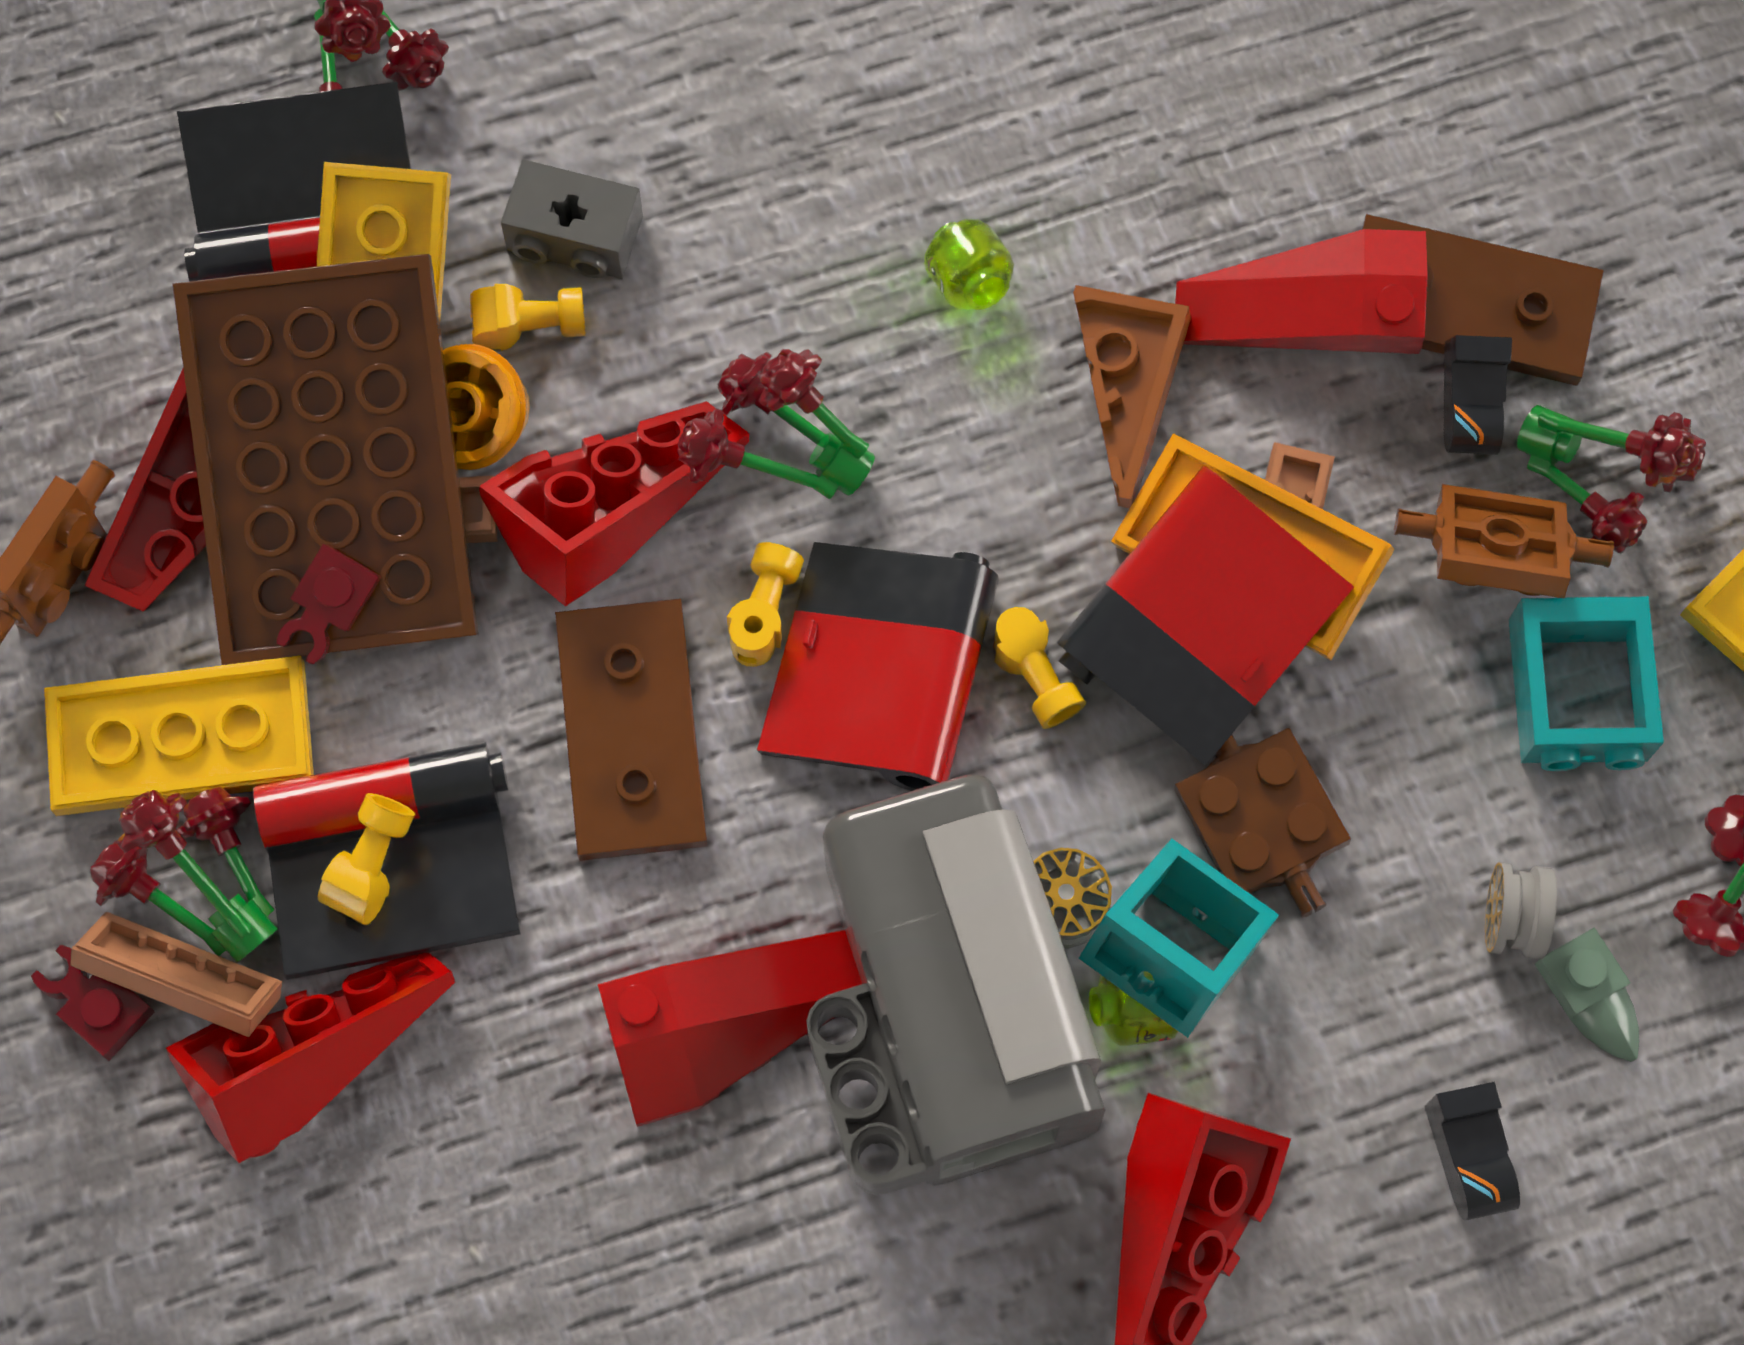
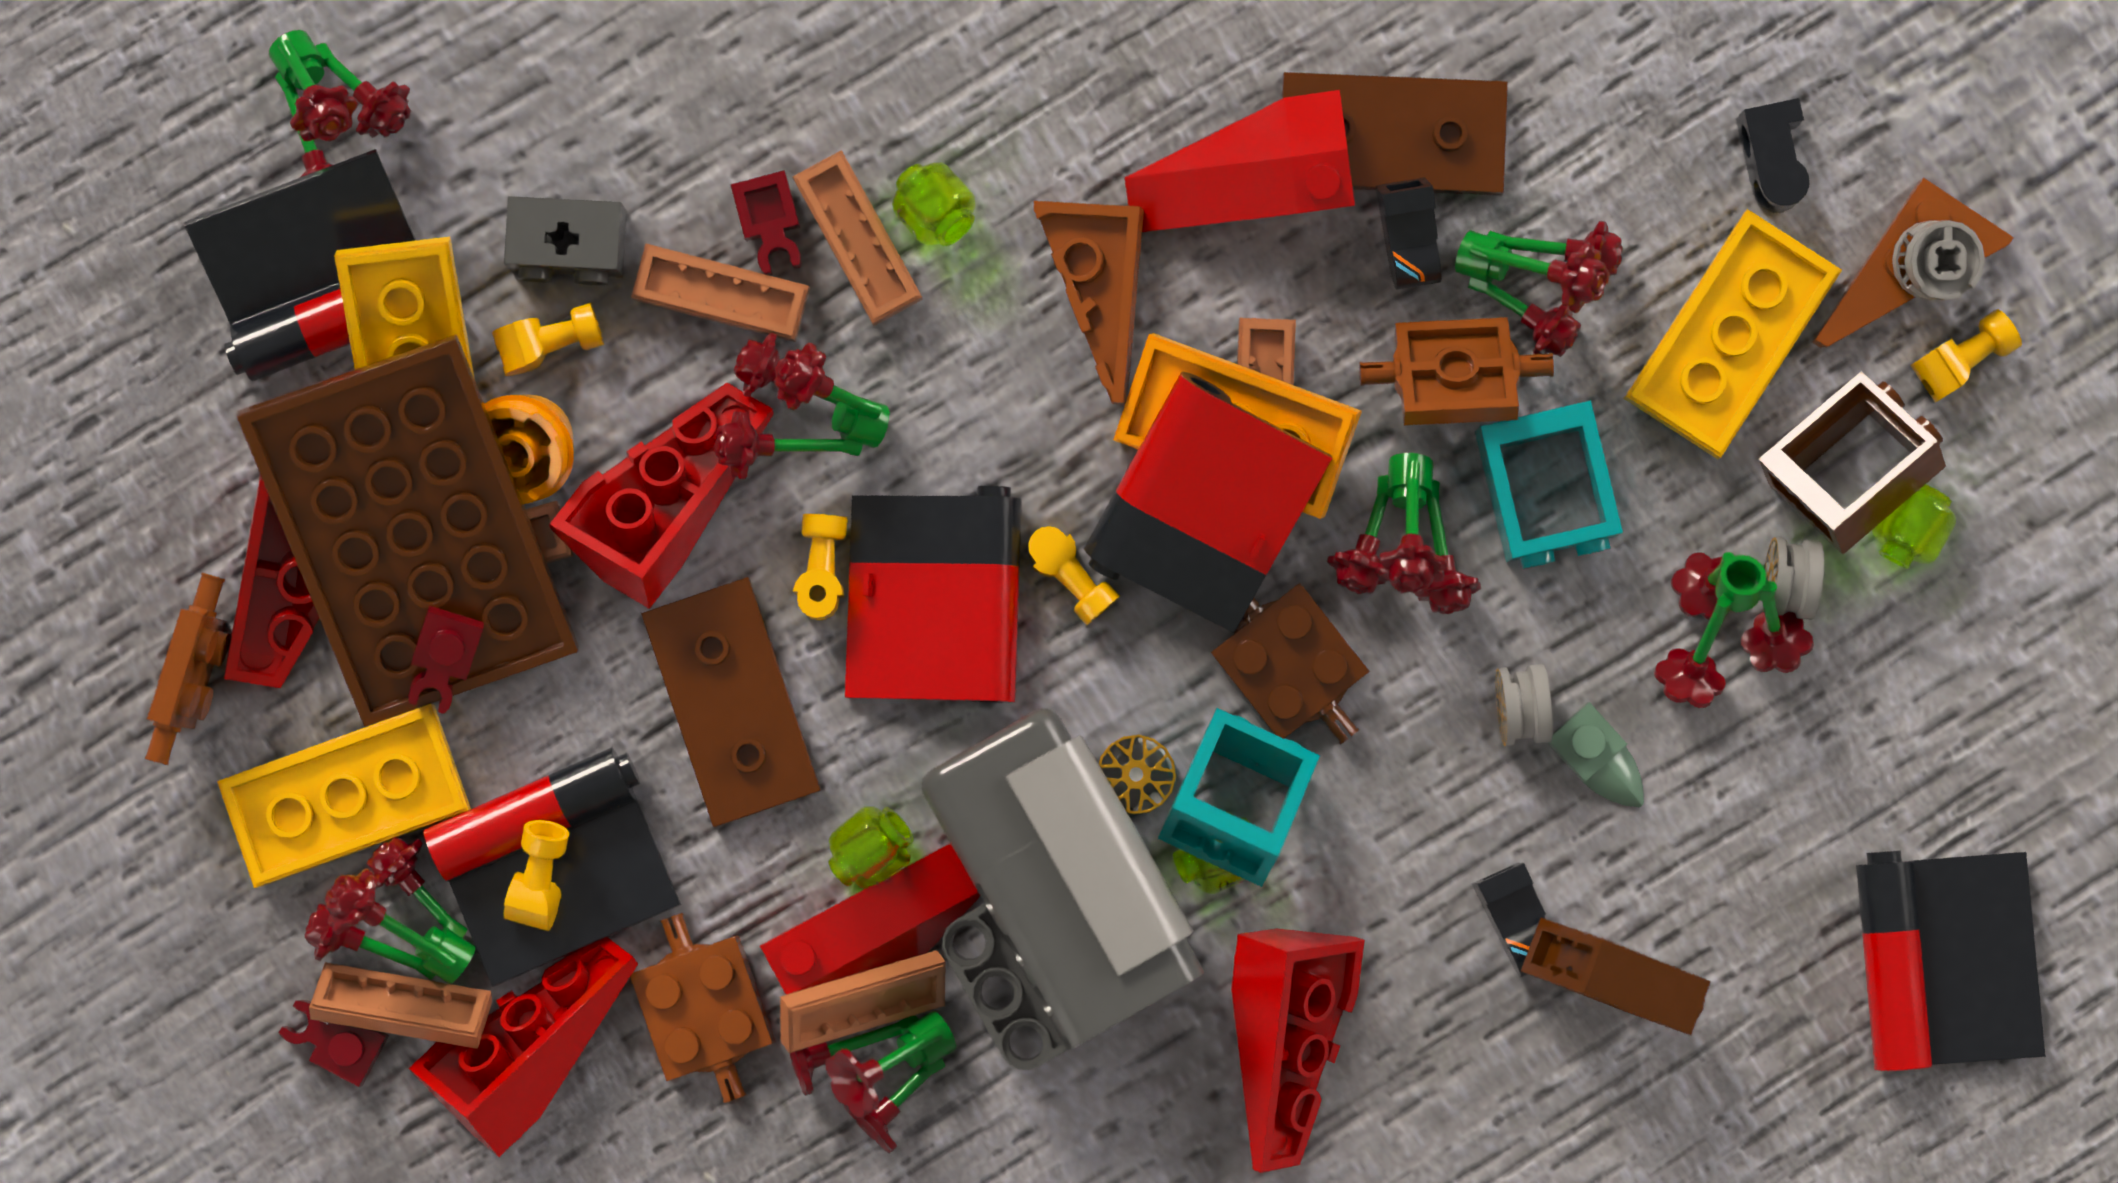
camera: 10 degrees left, 15 degrees up
none -> dark orange plate [630,913,776,1103]
none -> nougat plate [631,244,810,342]
none -> dark red plate [730,170,802,276]
none -> nougat plate [780,950,946,1053]
none -> plant [790,1011,956,1154]
none -> nougat plate [793,150,923,326]
none -> clear neon green head [828,806,914,889]
none -> dark red plant [1326,453,1481,614]
none -> reddish brown window [1521,918,1711,1036]

